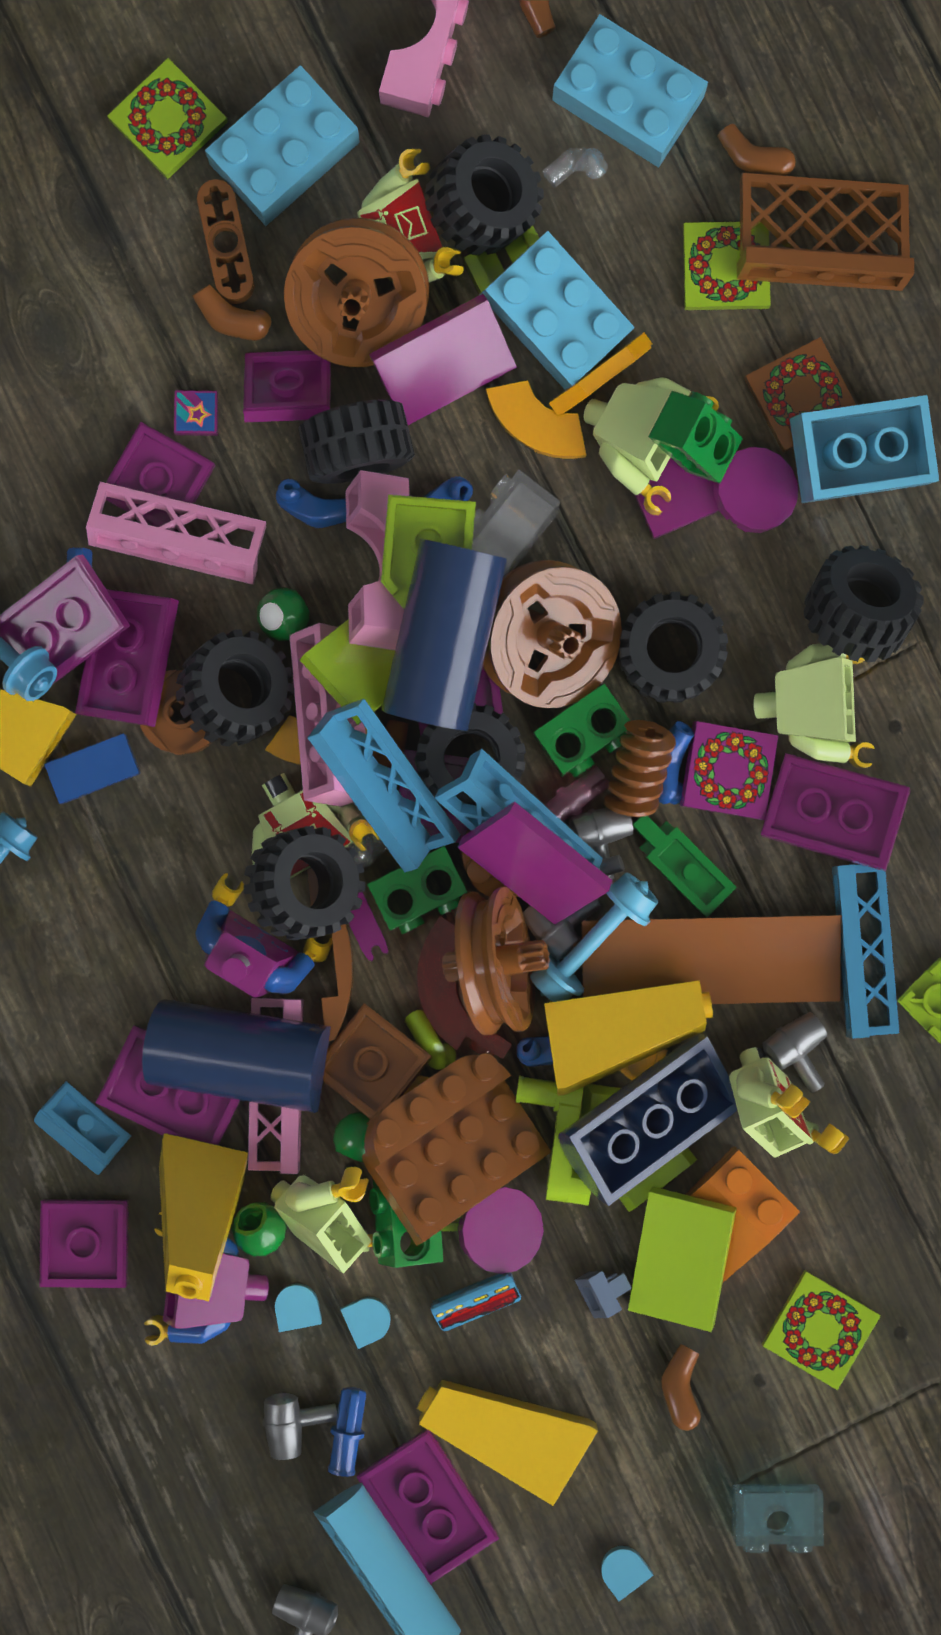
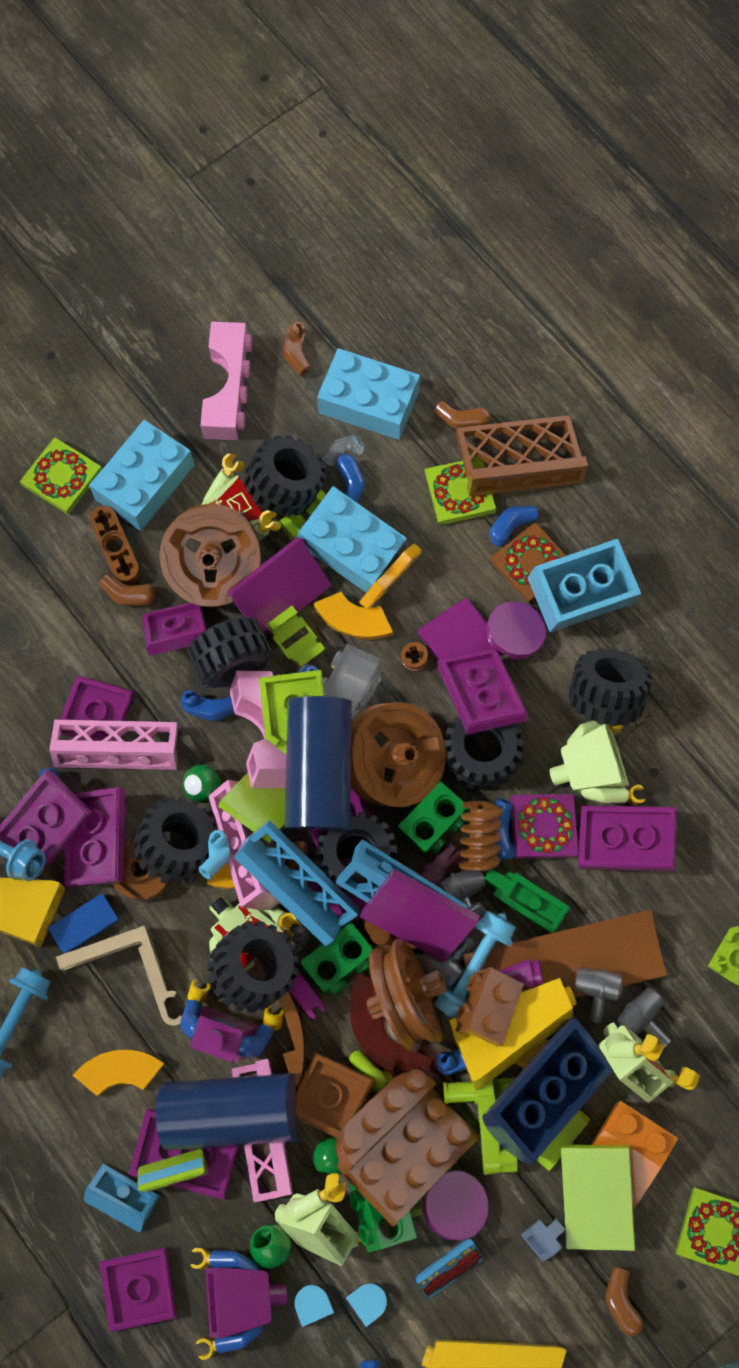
camera: 10 degrees left, 15 degrees down
yellow slope [159,1133,249,1301] -> none
tile [174,390,219,436] -> none
yellowish green torso [584,377,719,515] -> none
green brick [648,391,743,484] -> none
dark azure fence [832,864,899,1039] -> none
none -> tan hinge [56,926,182,1026]
none -> light orange tile [72,1050,165,1096]
none -> lime slope [138,1149,208,1193]
none -> medium azure arm [199,830,230,879]
none -> lime piece [266,606,325,669]
none -> blue arm [336,454,365,503]
none -> dark orange bush [401,642,429,672]
none -> magenta tile [438,649,528,734]
none -> dark orange bracket [455,967,524,1047]
none -> blue arm [489,506,538,547]
none -> magenta cone [497,958,544,990]
none -> flat silver piece [574,967,623,1023]

